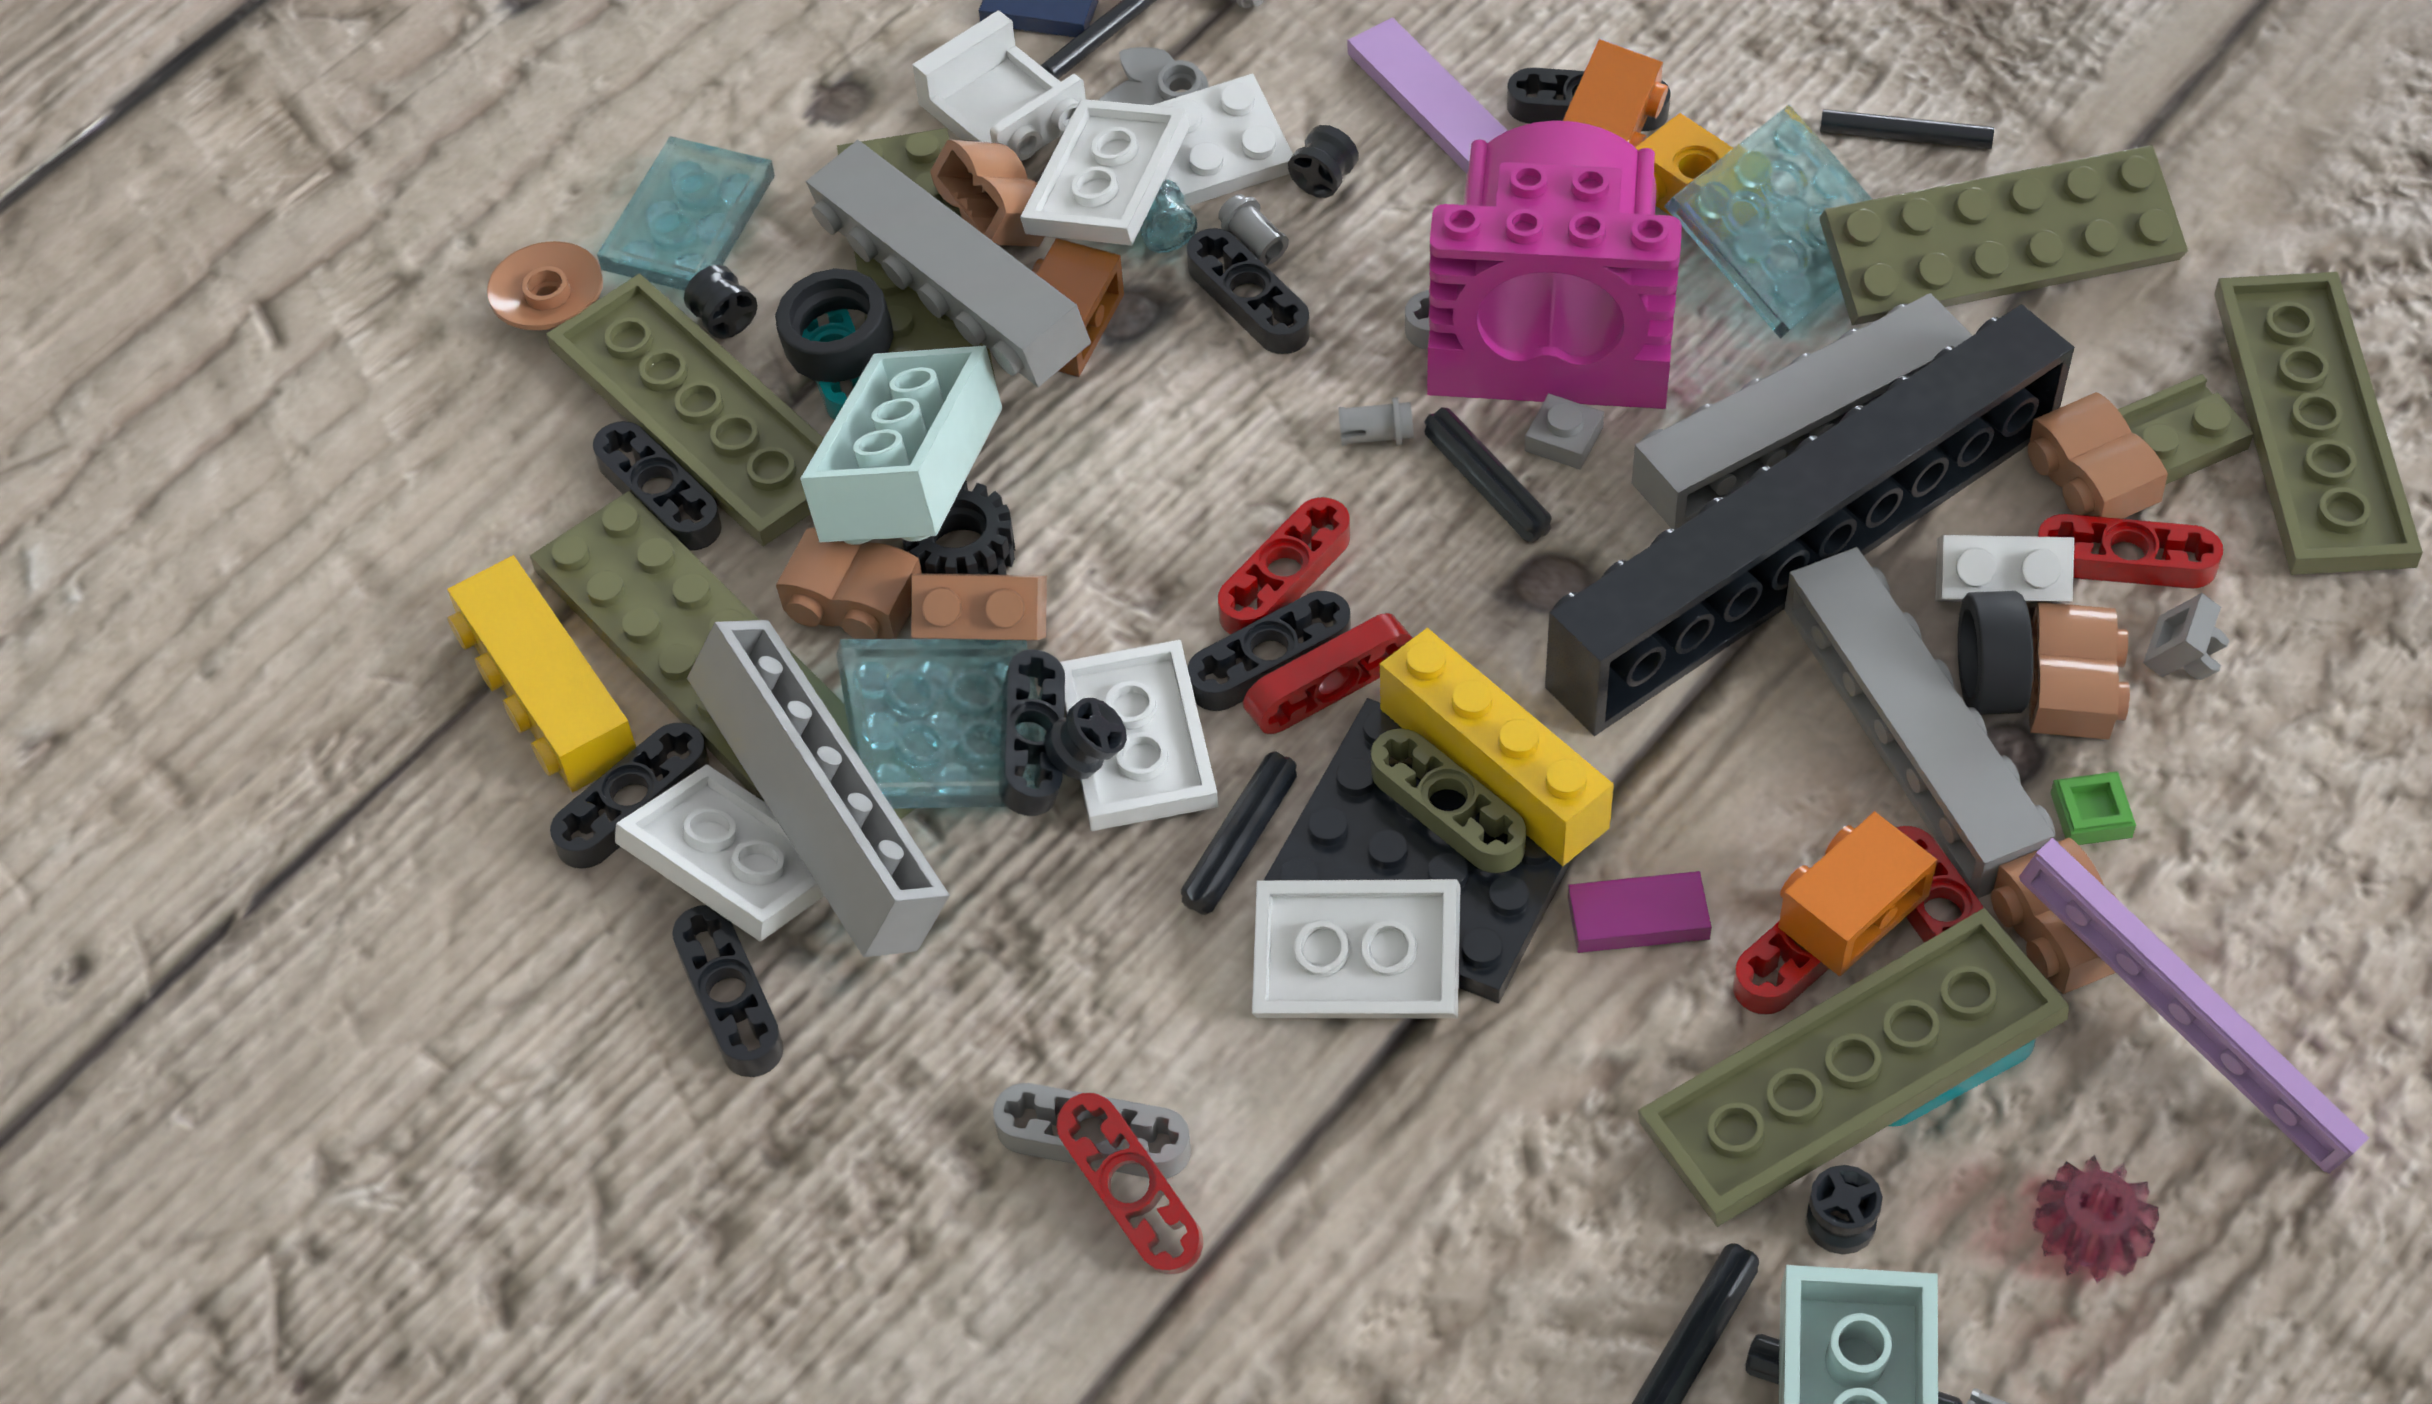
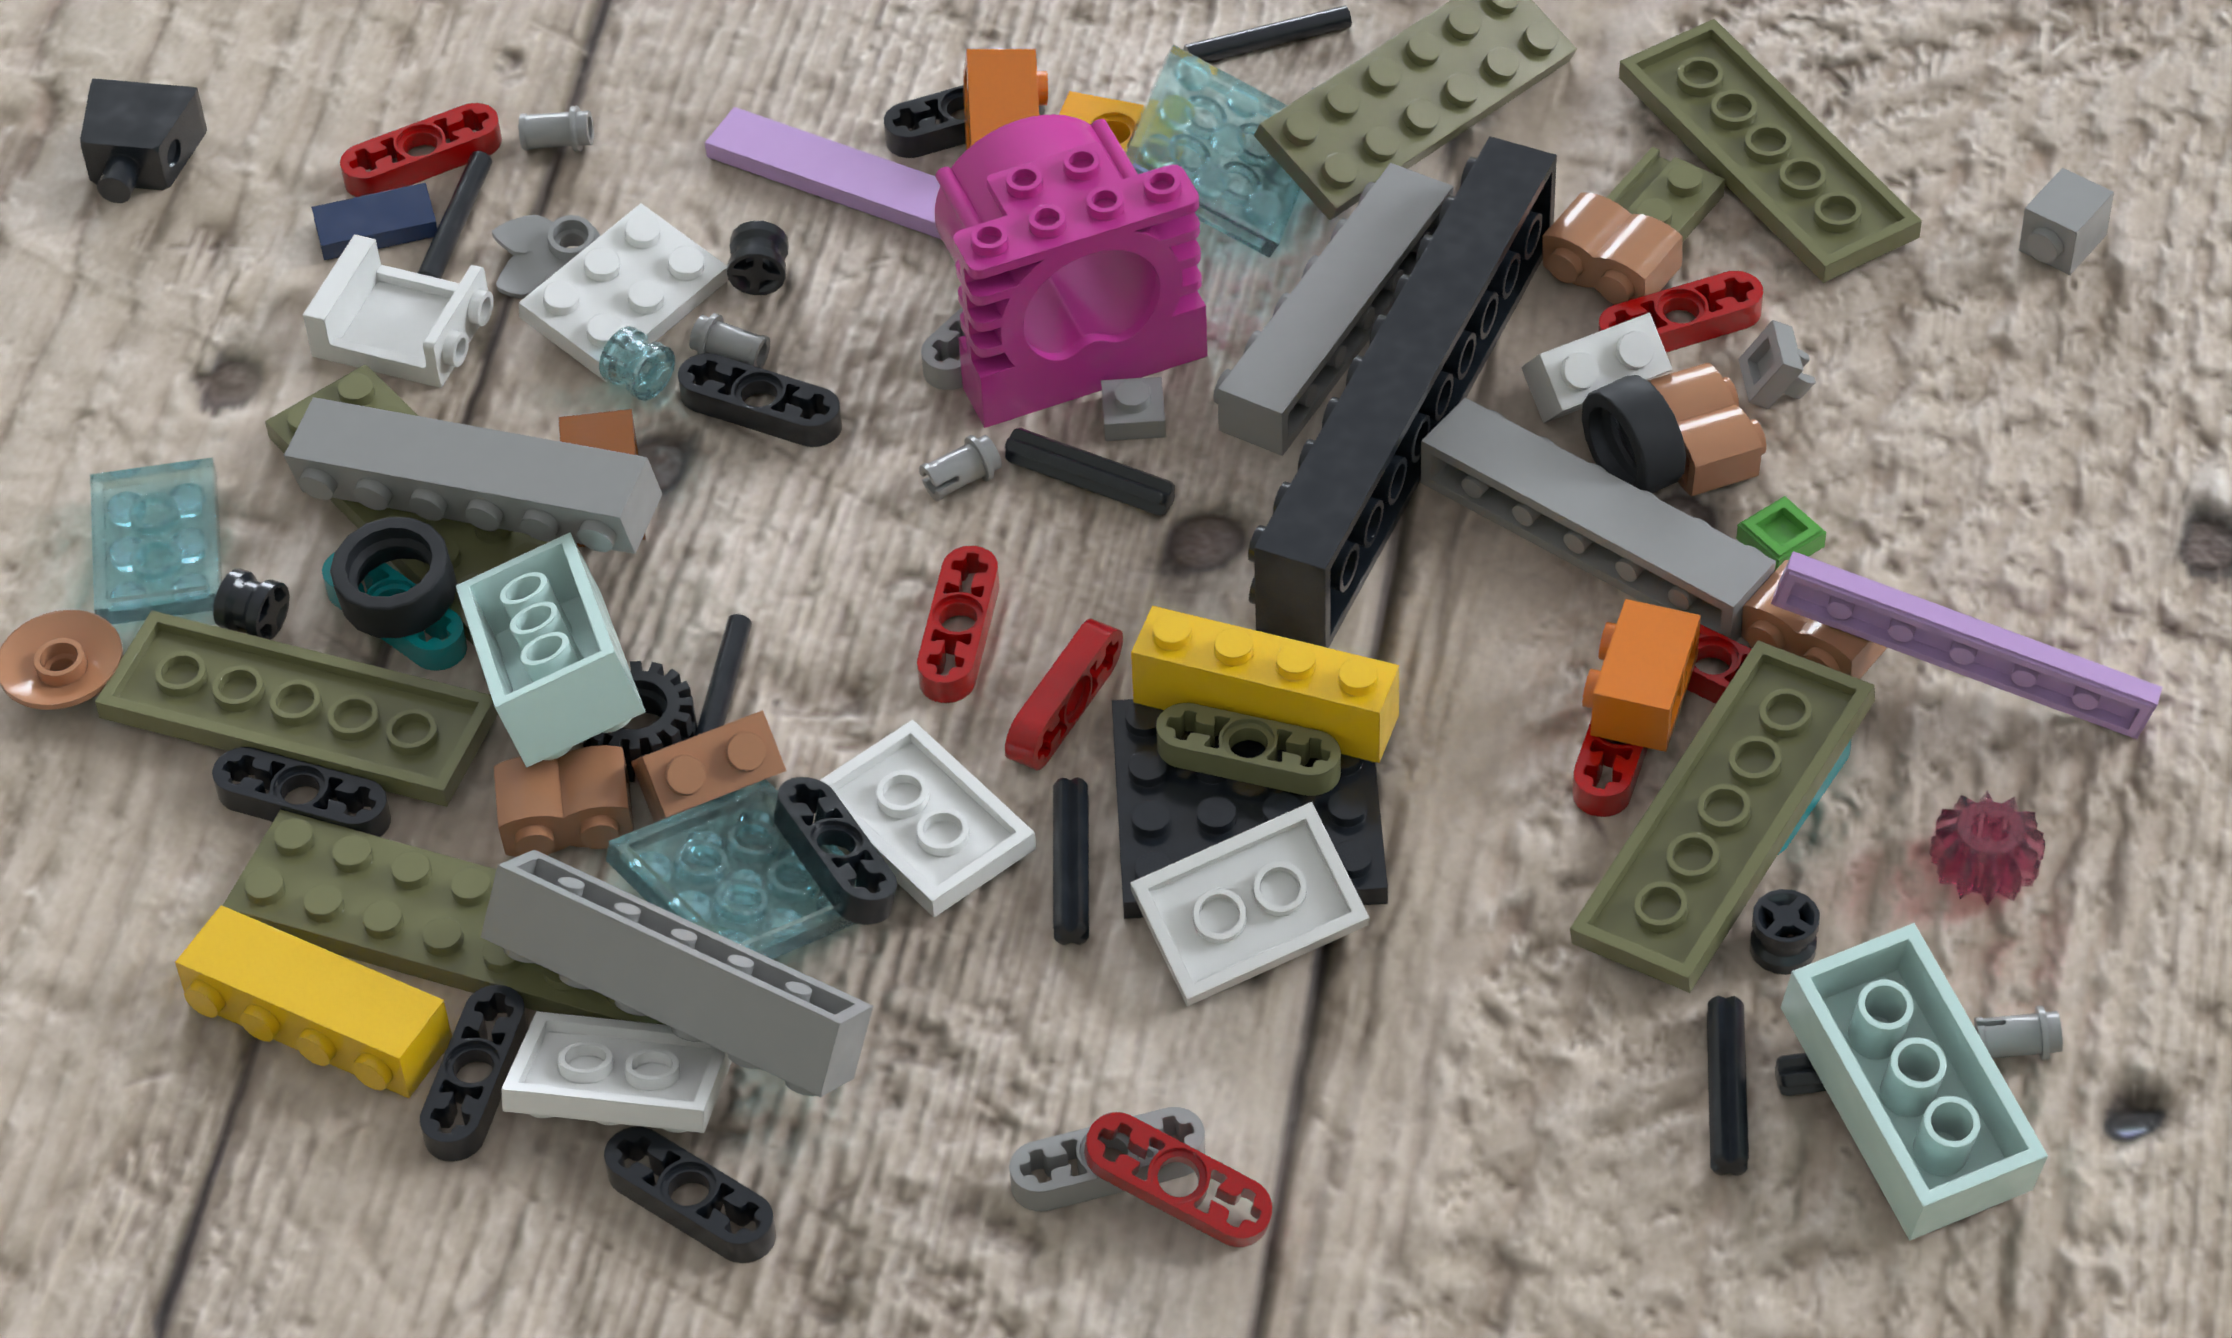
camera: 30 degrees left, 5 degrees down
nougat brick [930,140,1045,247] -> none
white plate [1020,99,1190,246] -> none
black wheel [1044,698,1127,780] -> none
black beam [1187,591,1351,711] -> none
magenta tile [1567,871,1712,953] -> none
none -> black bar [695,614,752,736]

